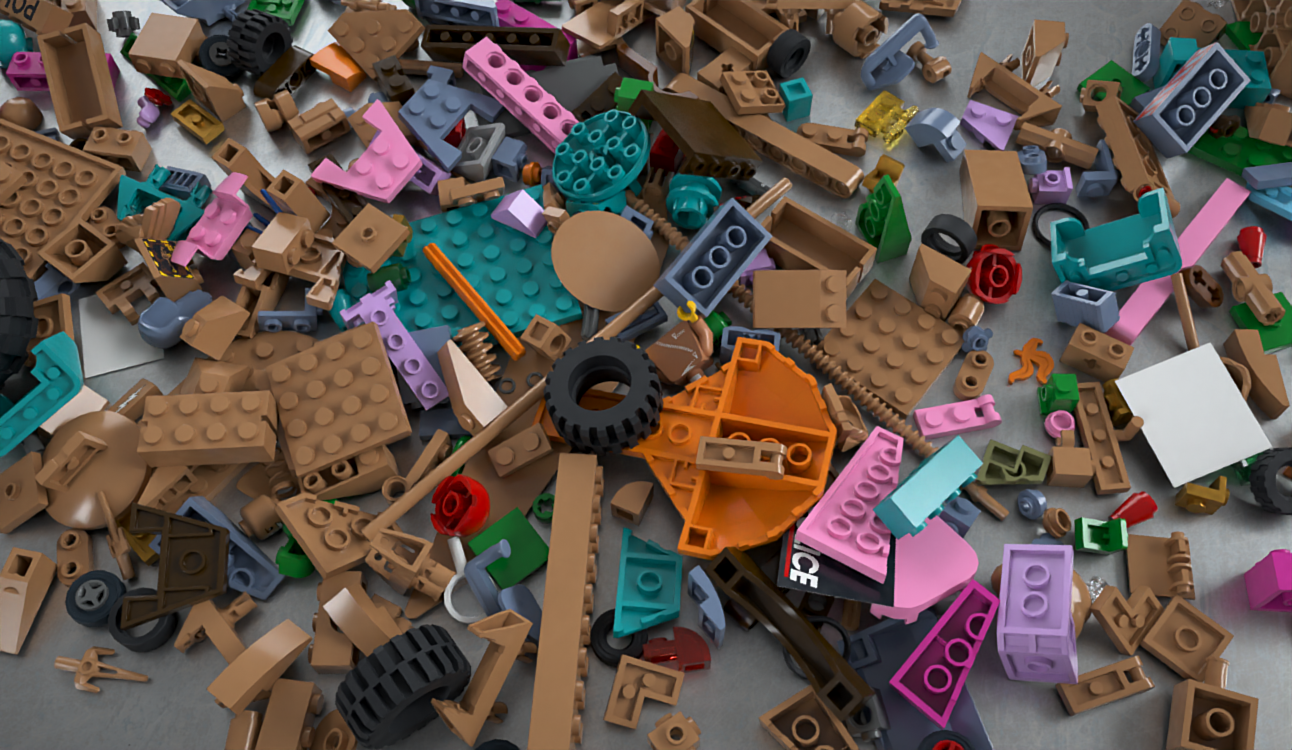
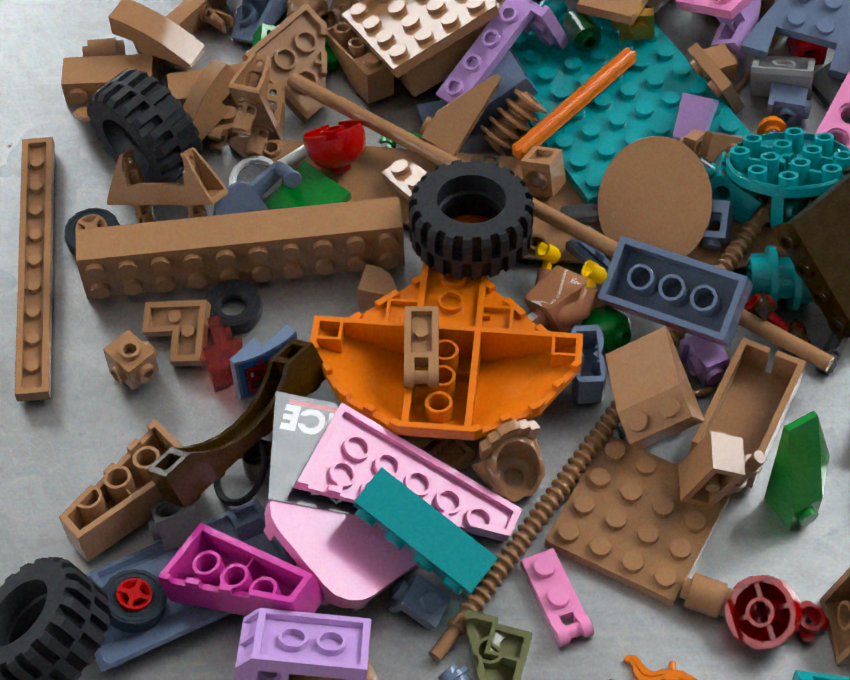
camera: 80 degrees right, 5 degrees down
medium nougat plate [382,429,453,506] -> none
teal wing [613,528,683,638] -> none
medium nougat slope [909,244,972,322] -> none
black tyre [921,214,977,264] -> none
medium nougat plate [953,350,994,401] -> none
sand blue plate [961,326,993,352] -> none
none -> medium nougat brick [678,431,766,508]

